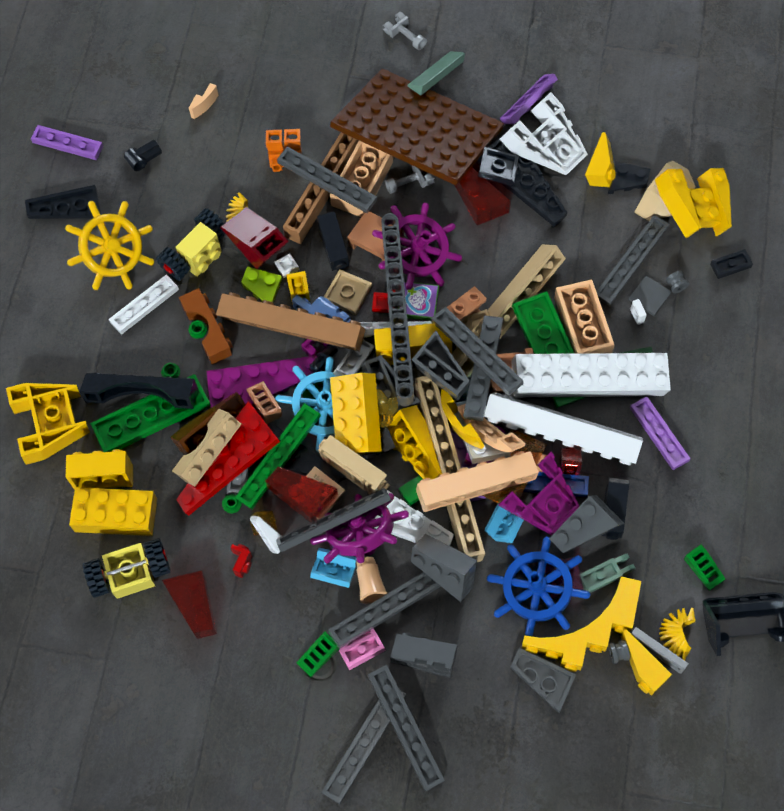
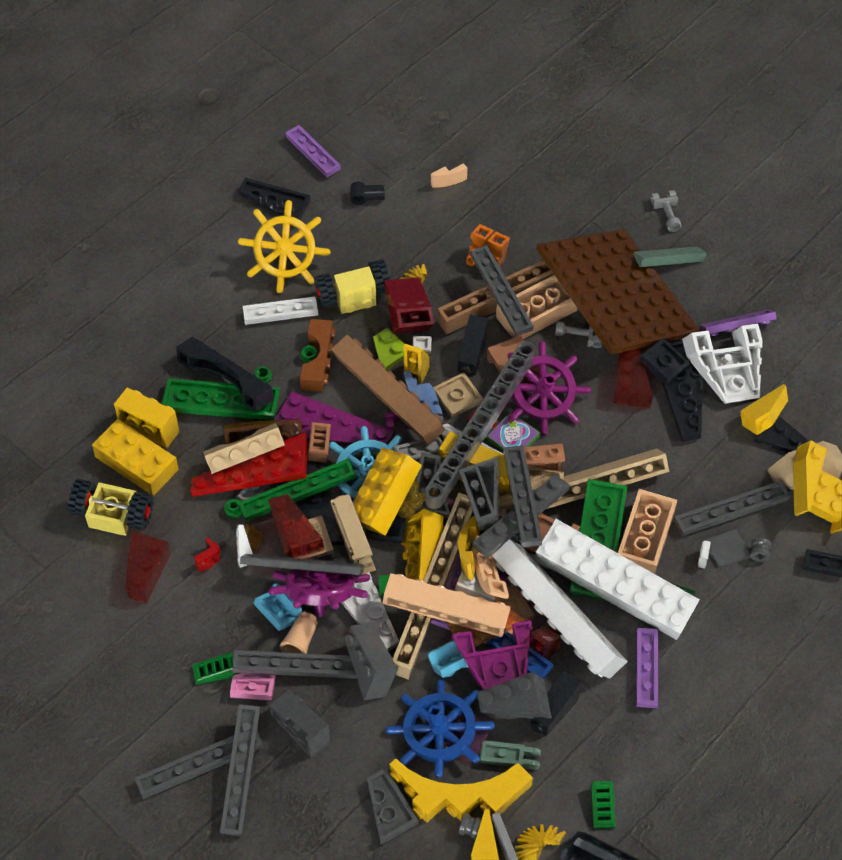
camera: 30 degrees right, 10 degrees down
yellow wedge [6,383,90,465] -> none
black axle [309,344,338,373] -> none

